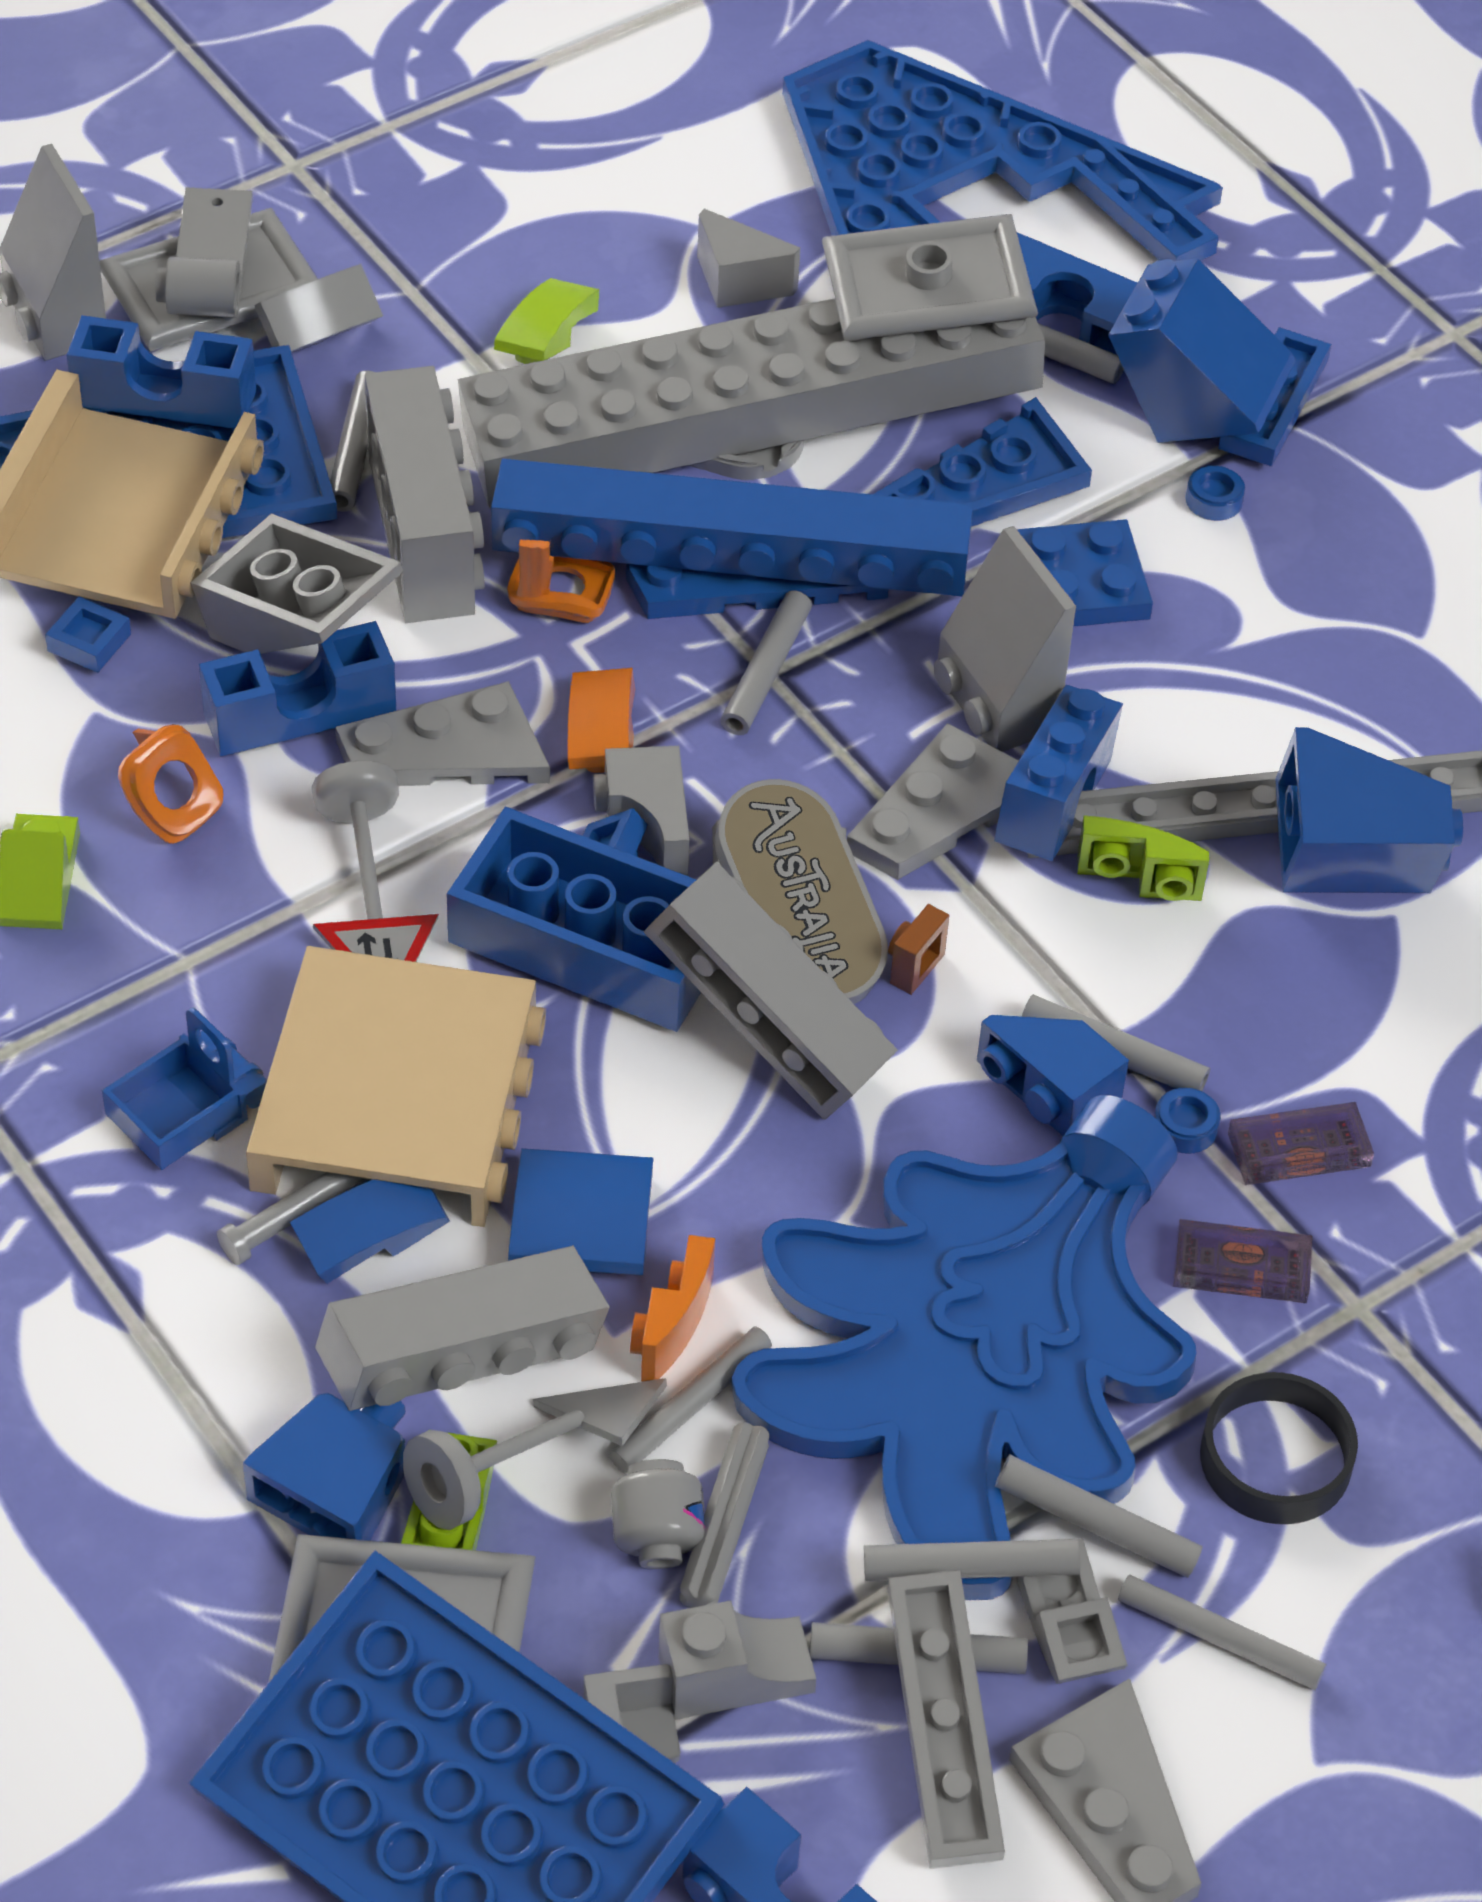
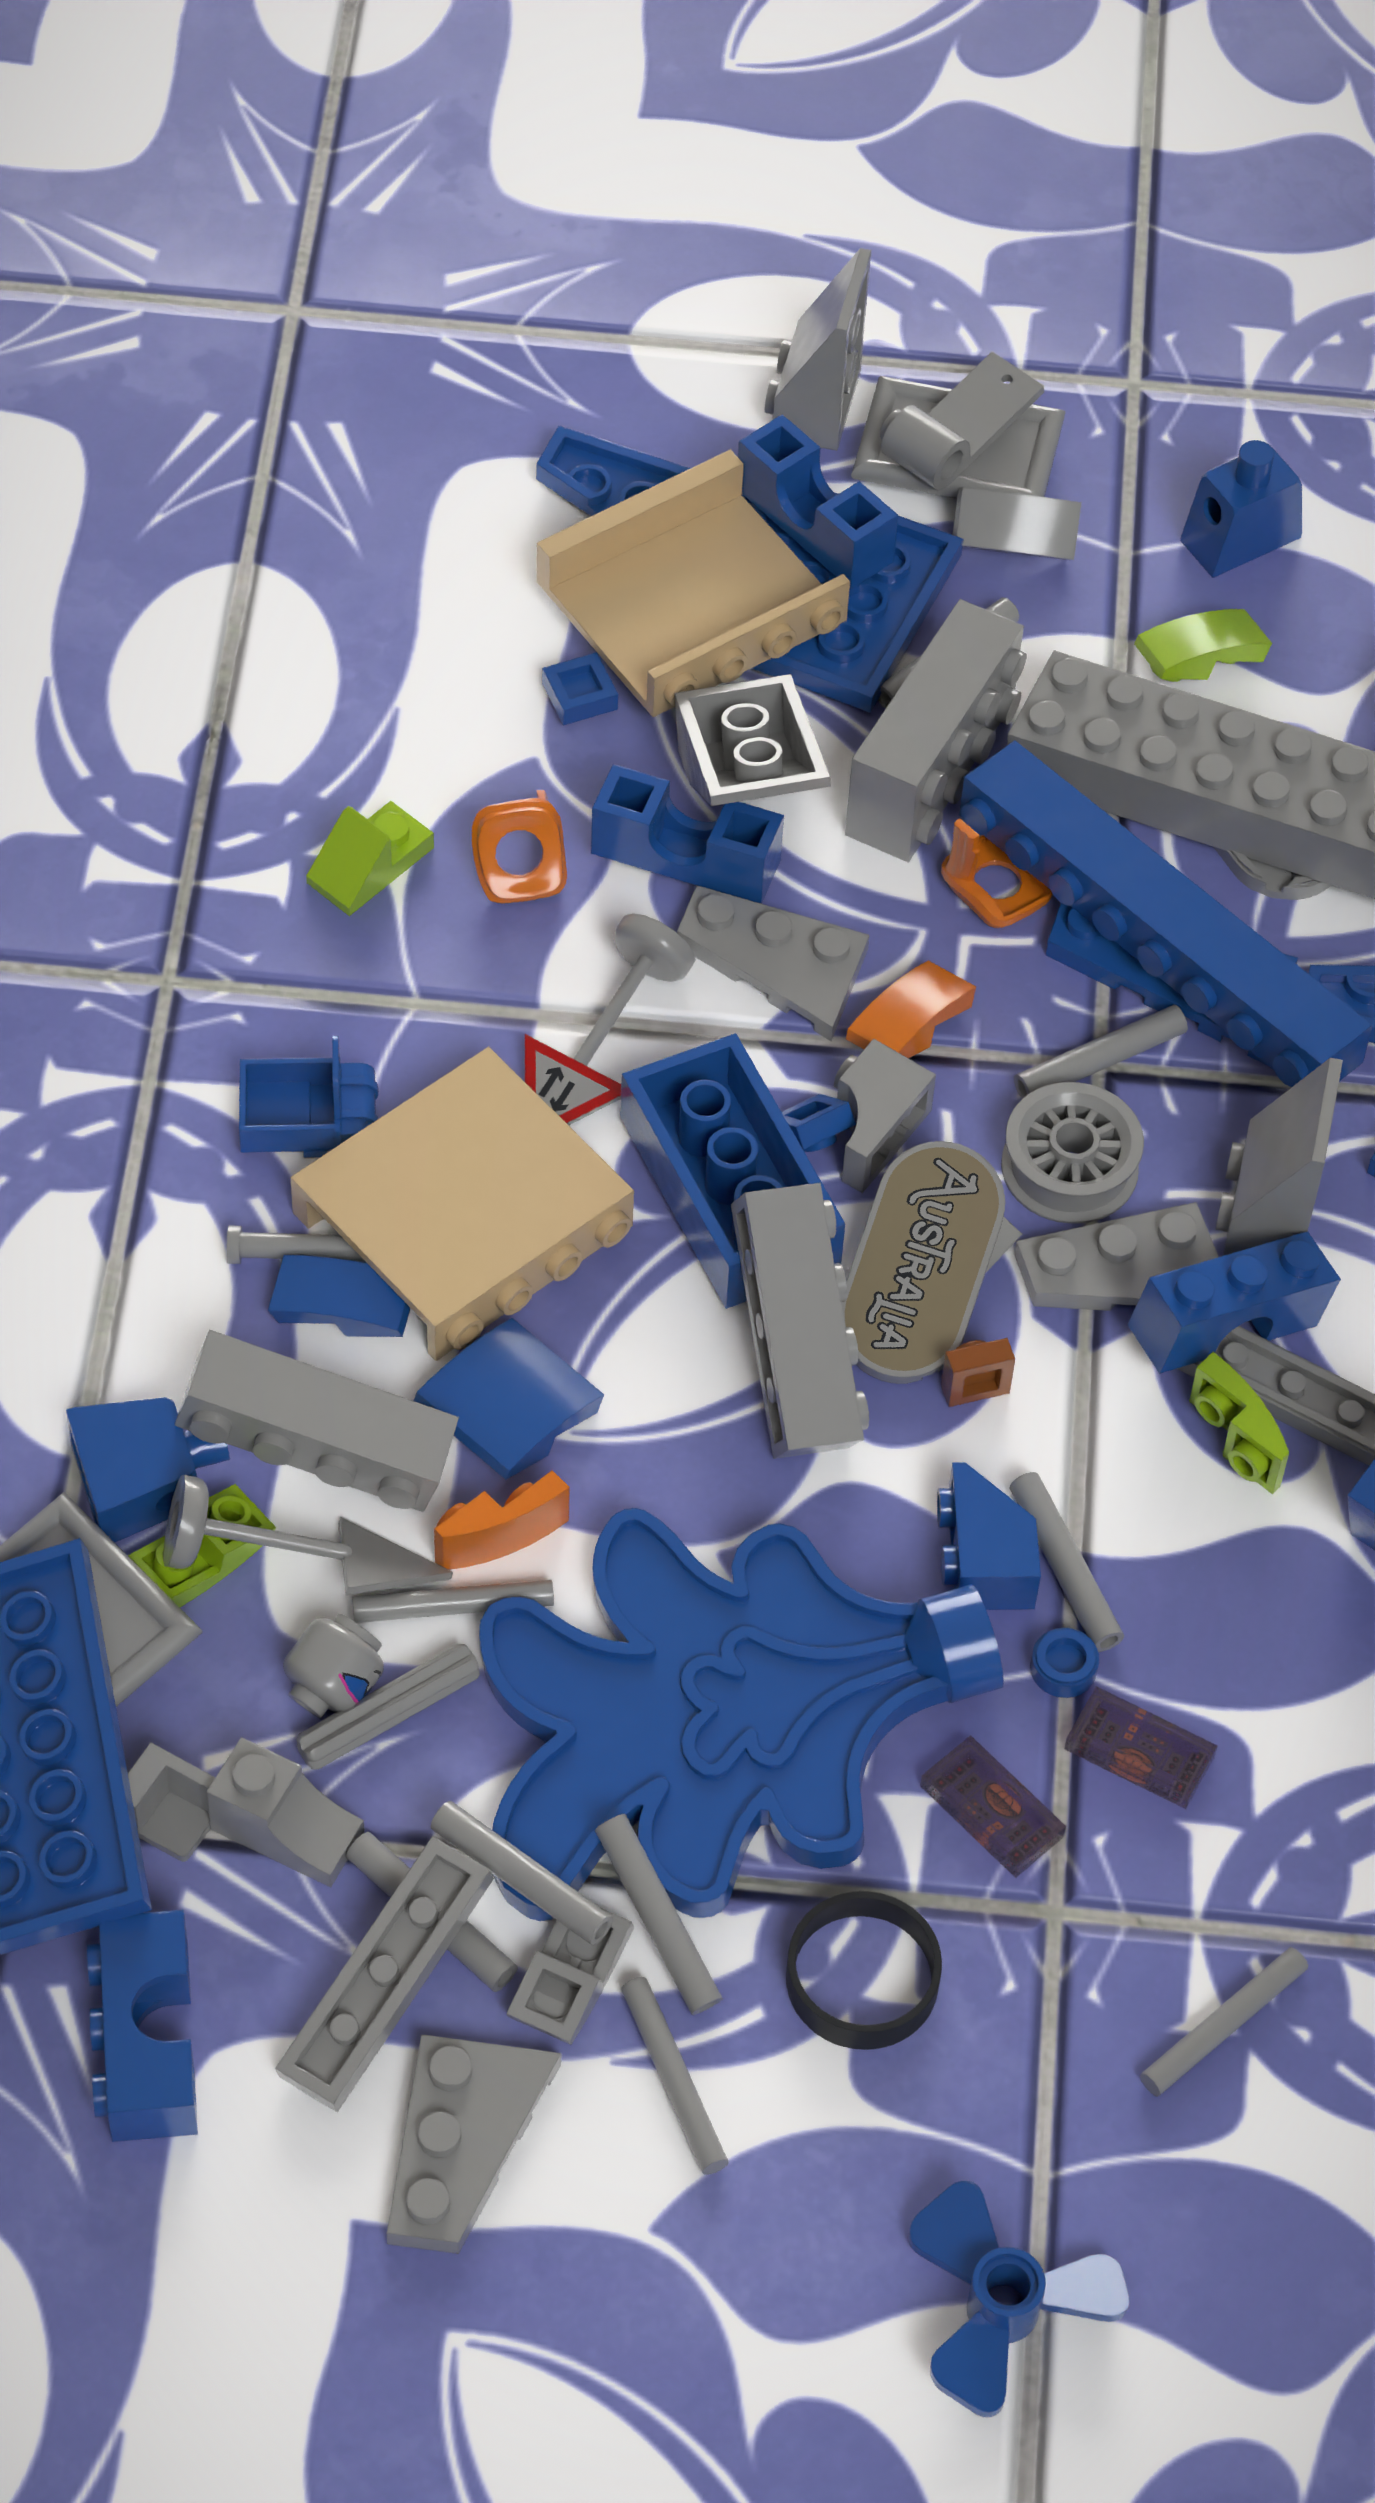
camera: 40 degrees right, 5 degrees up
none -> light grey wheel [1001,1082,1144,1224]
none -> blue torso [1180,440,1302,578]

